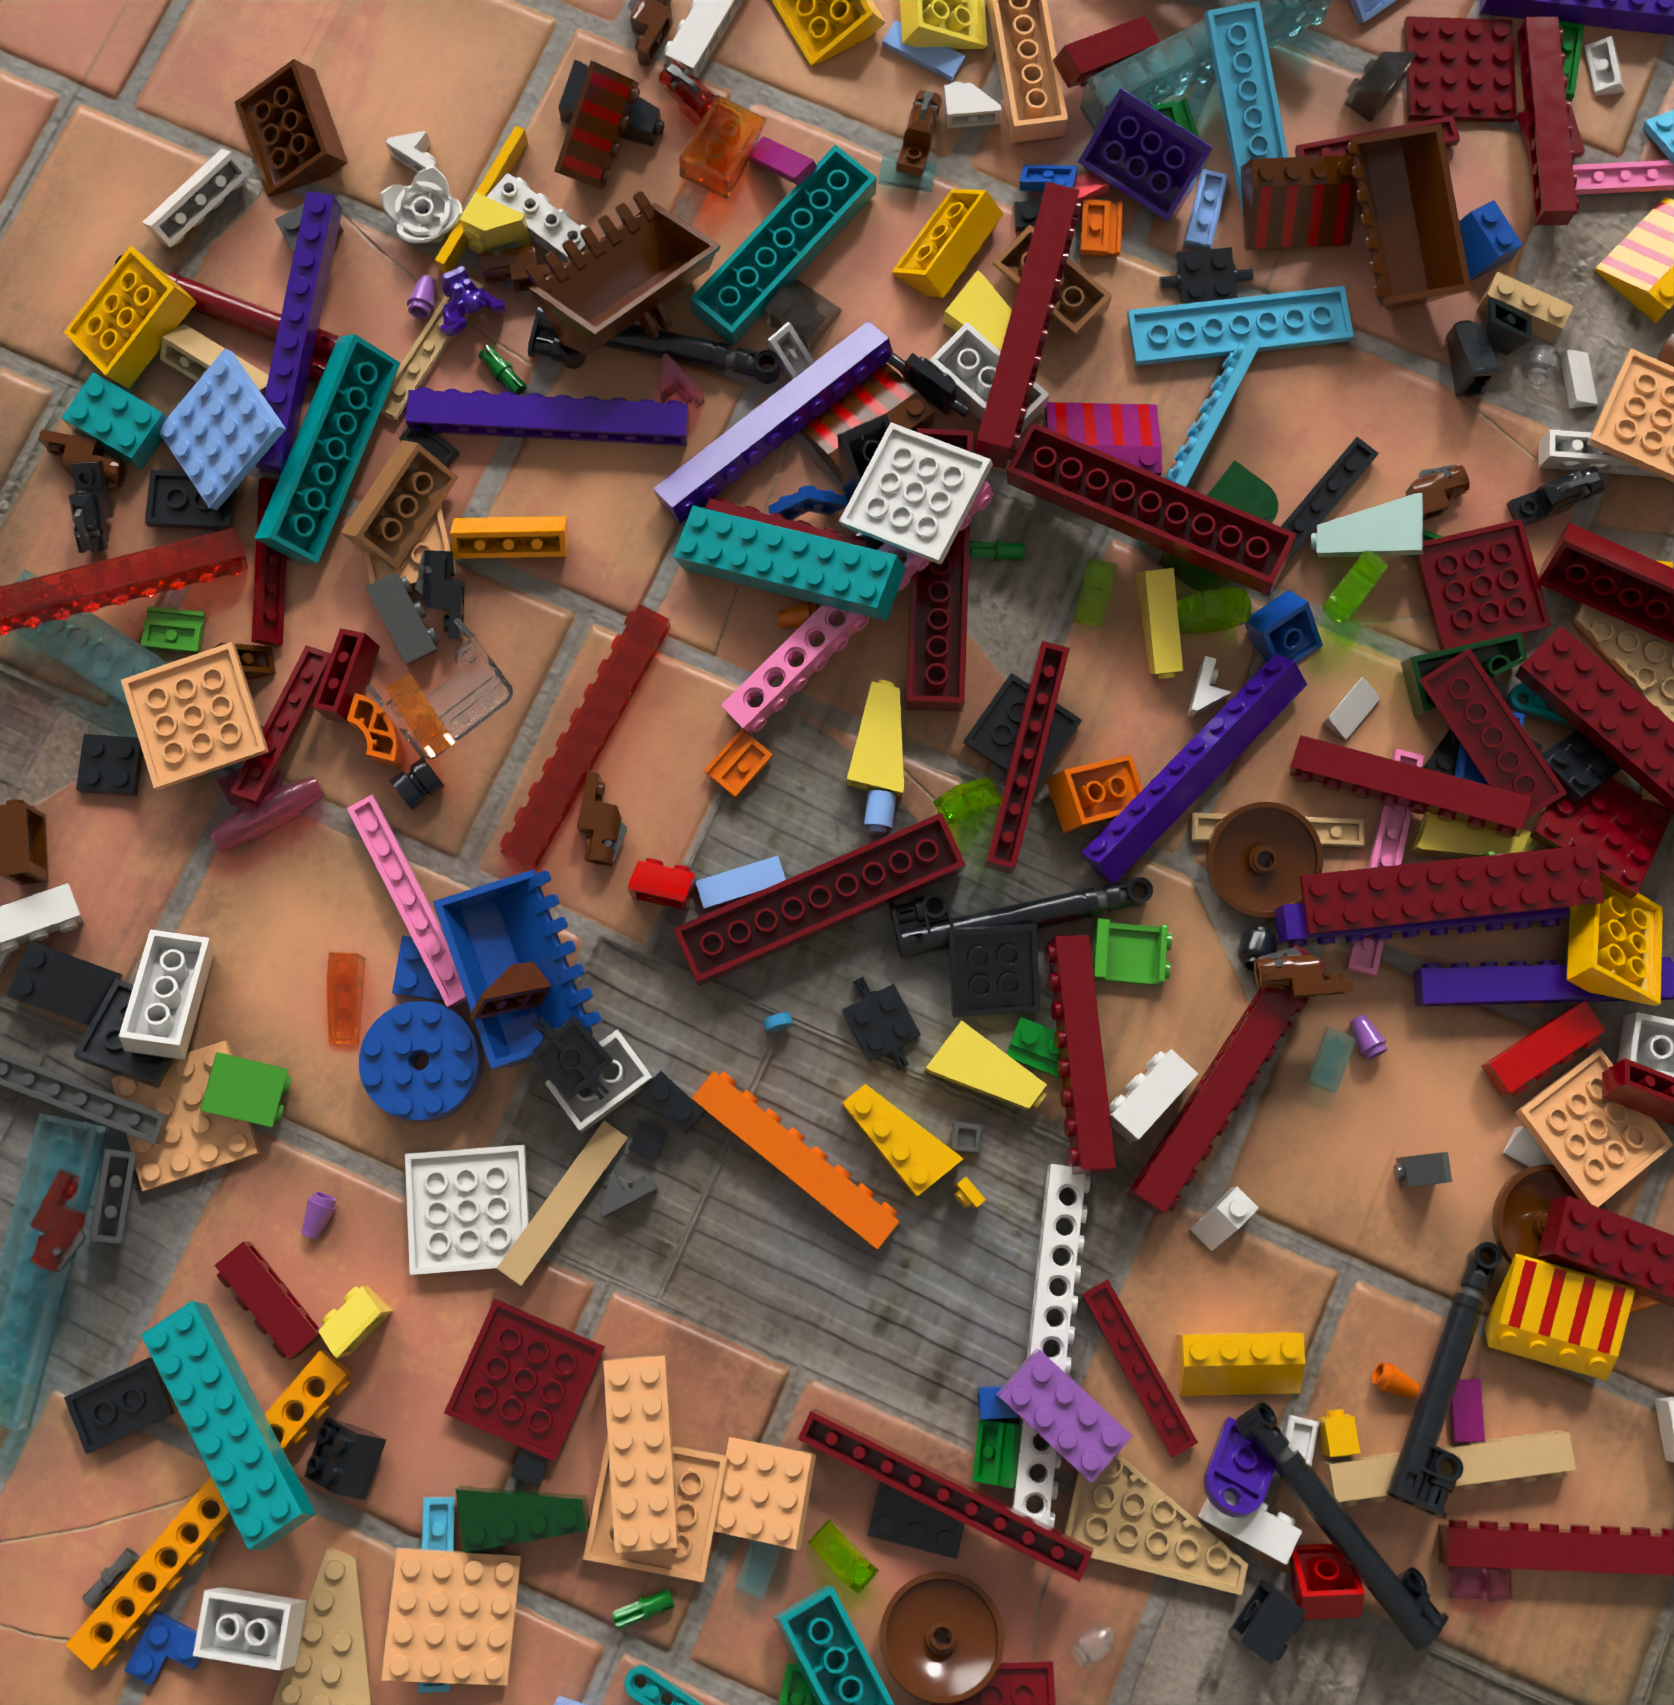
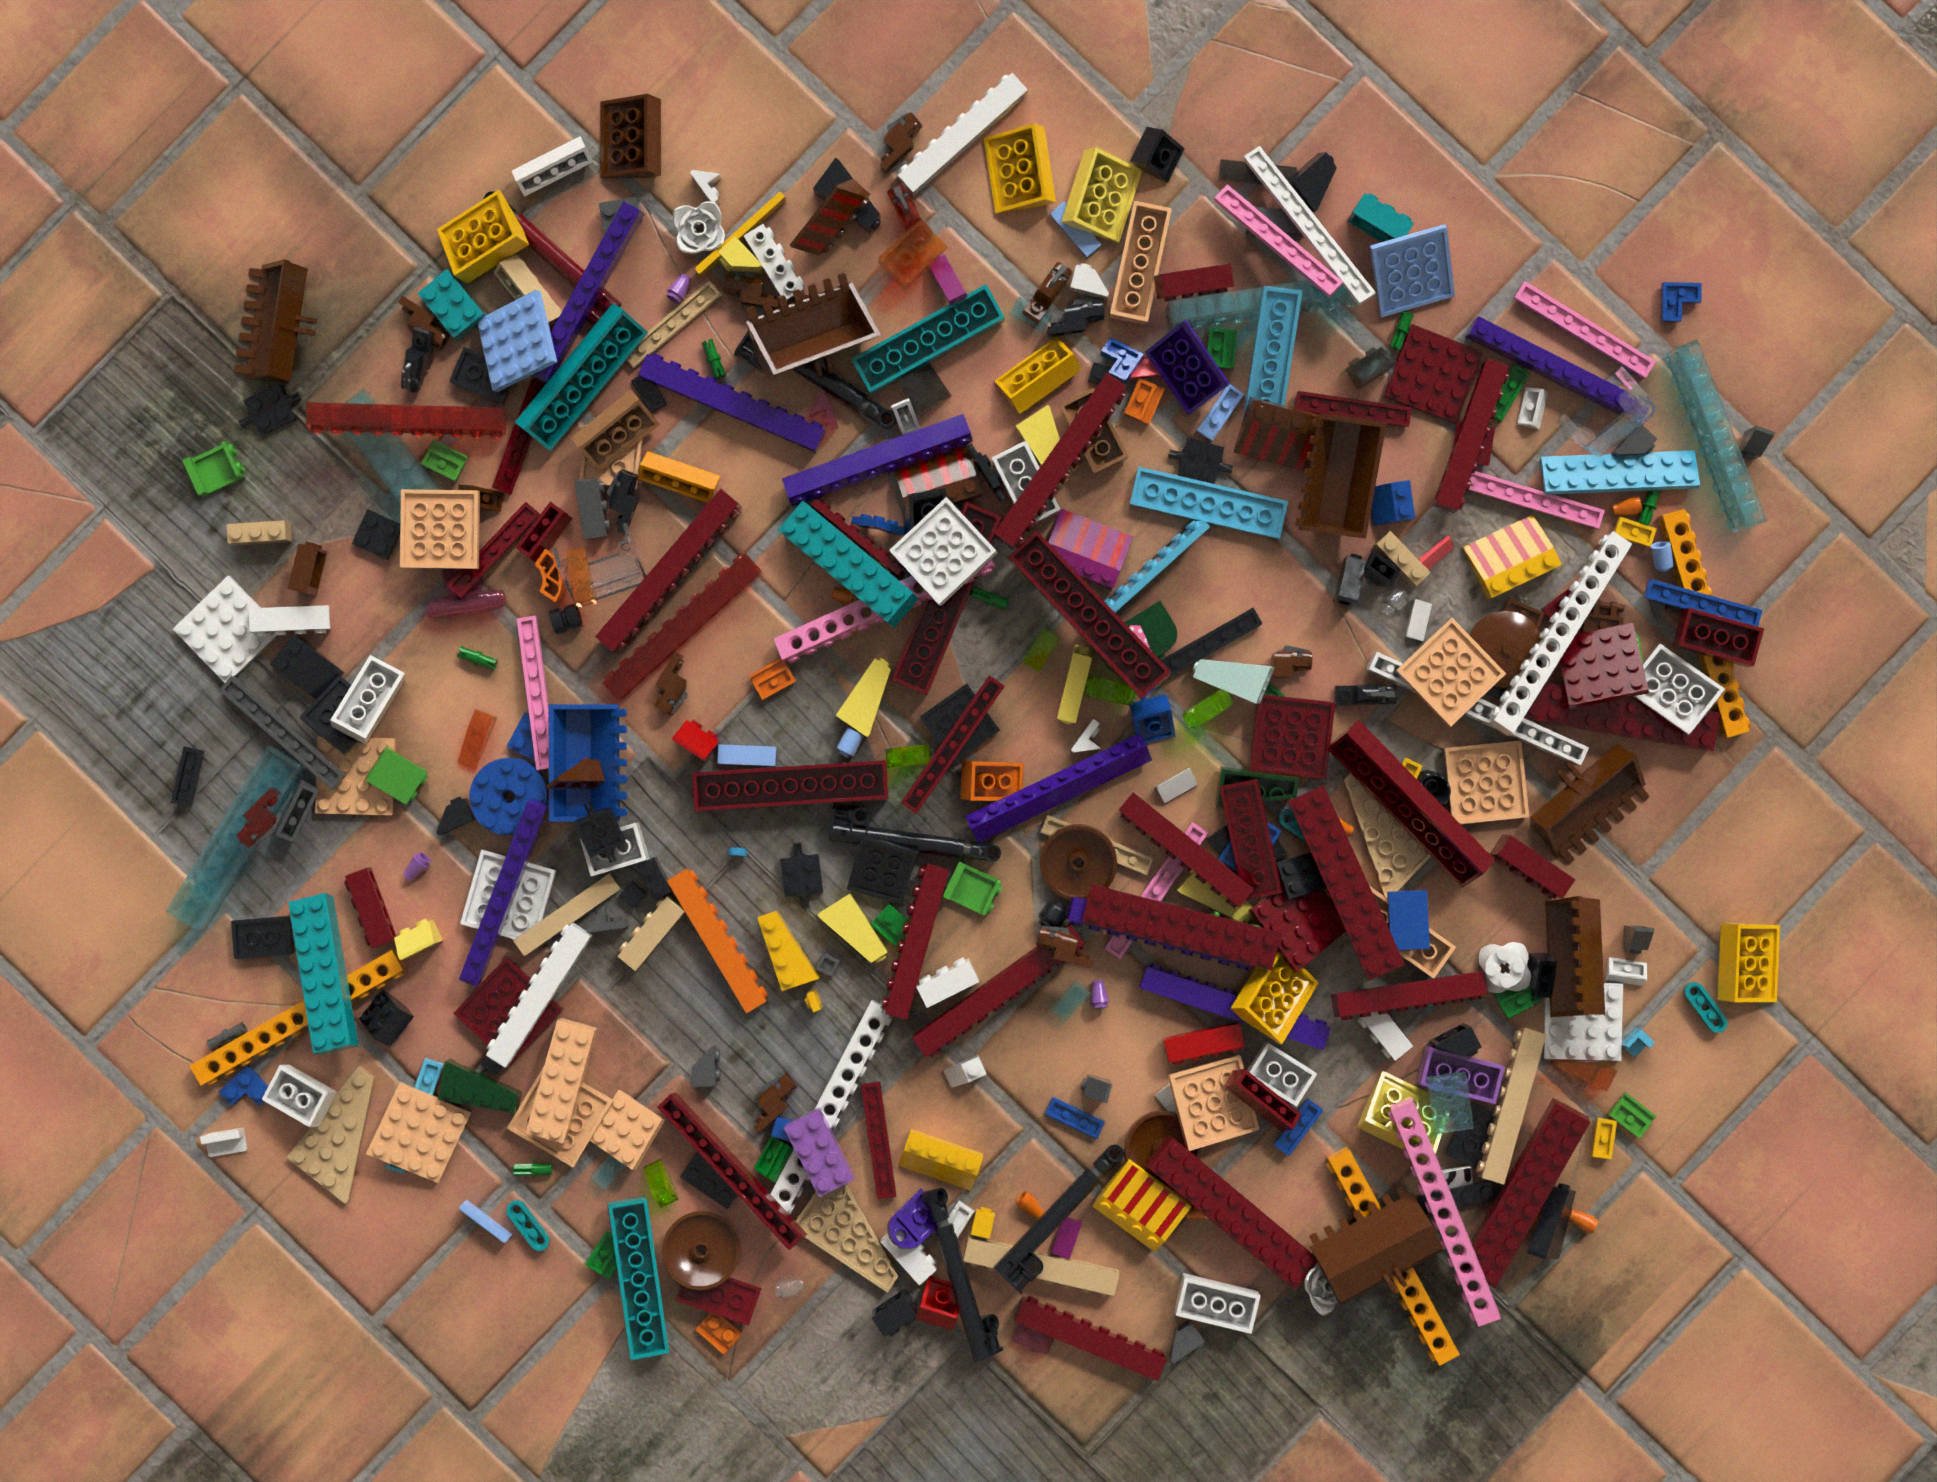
camera: 20 degrees right, 10 degrees up
dark purple animal [440,266,506,336] -> none
none -> black slope [436,796,476,836]
none -> green pin [457,646,498,671]
none -> dark purple brick [459,798,549,987]
none -> white brick [486,923,593,1068]
none -> dark red brick [595,489,742,654]
none -> tan brick [618,896,685,971]
none -> dark grey slope [692,1045,721,1087]
none -> reddish brown plate [754,1073,798,1133]
none -> blue tile [1044,1096,1105,1139]
none -> black plate [1047,299,1104,338]
none -> green axle [1390,311,1414,350]
none -> coral slope [1418,536,1454,570]

